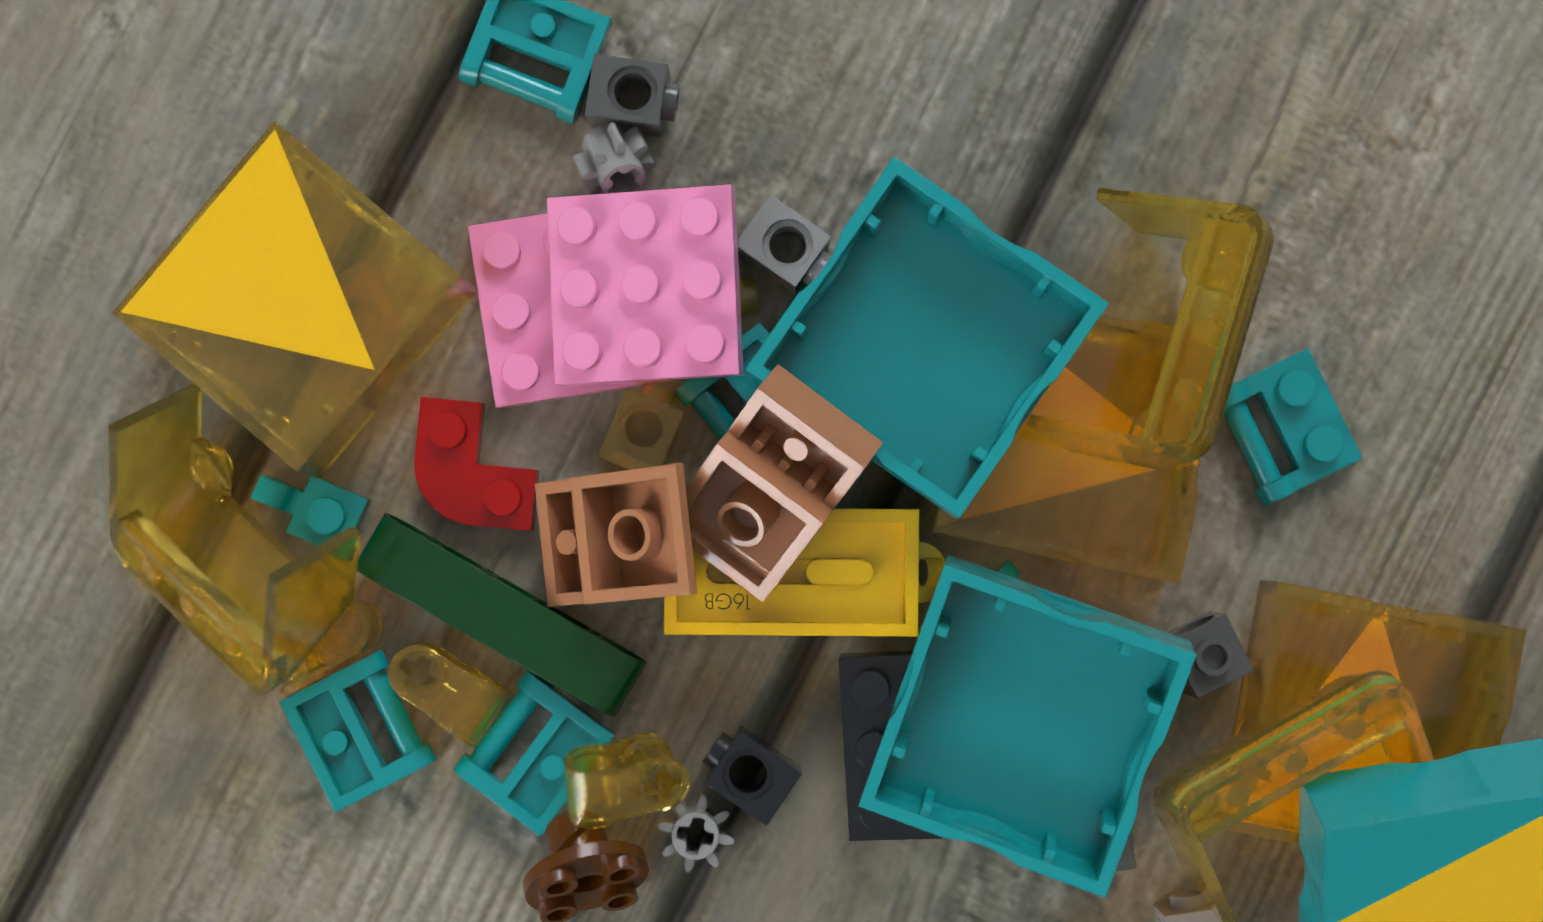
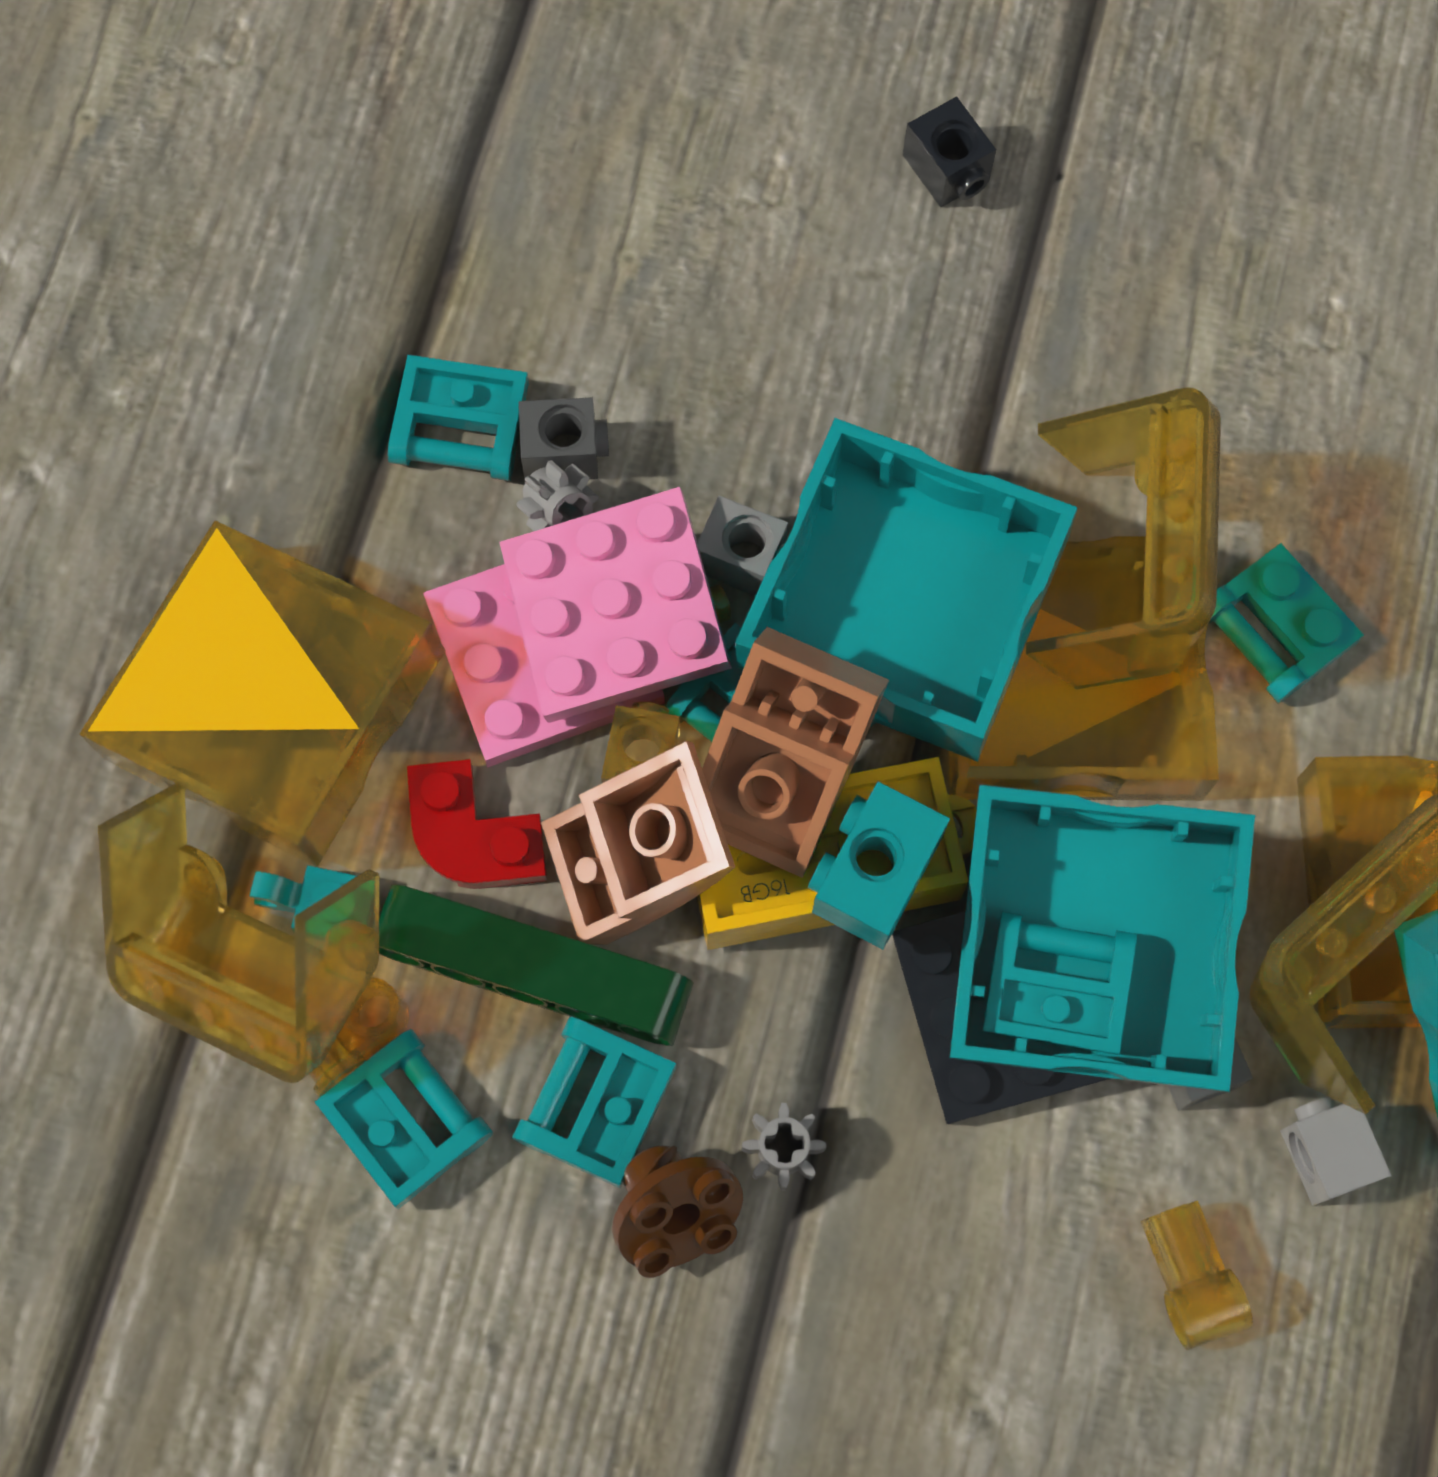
camera: 10 degrees left, 15 degrees down
clear yellow piece [388,642,512,747] -> none
clear yellow piece [563,733,691,829] -> none
black brick [702,725,802,826] -> none
dark grey brick [1167,611,1254,699] -> none
none -> teal brick [808,781,950,950]
none -> teal plate [983,911,1137,1055]

